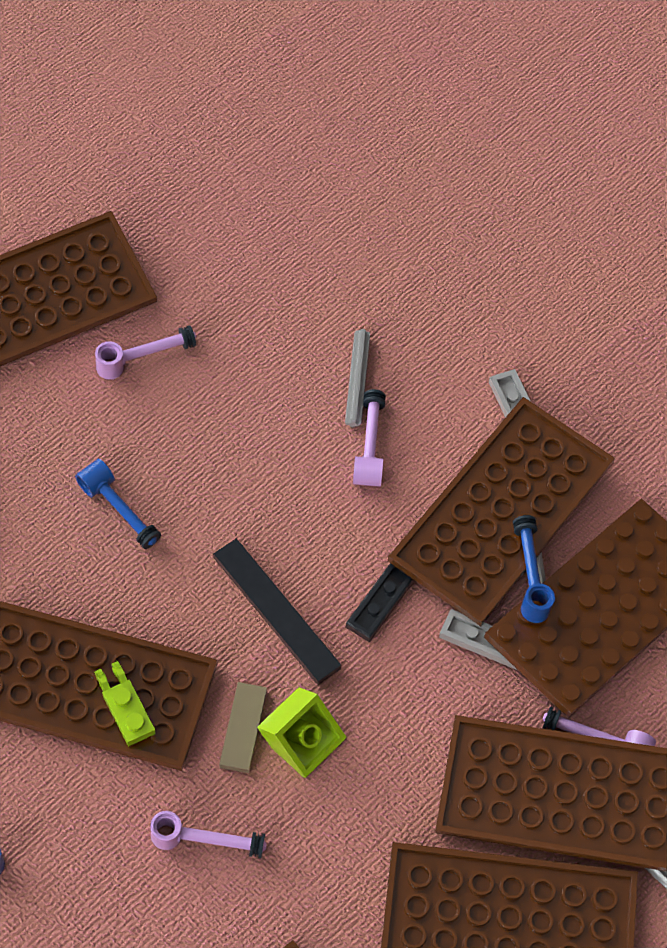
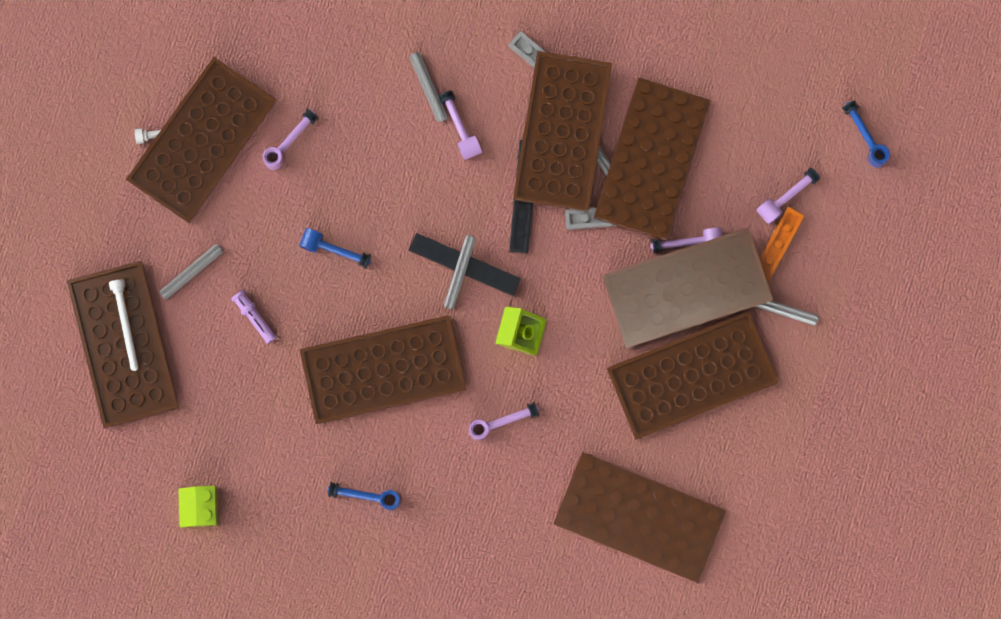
camera: 25 degrees left, 20 degrees up
lime hinge [94,661,156,747] -> none
dark tan tile [219,682,267,774] -> none
blue piece [513,515,555,623] -> none
none -> light grey axle [444,235,476,309]

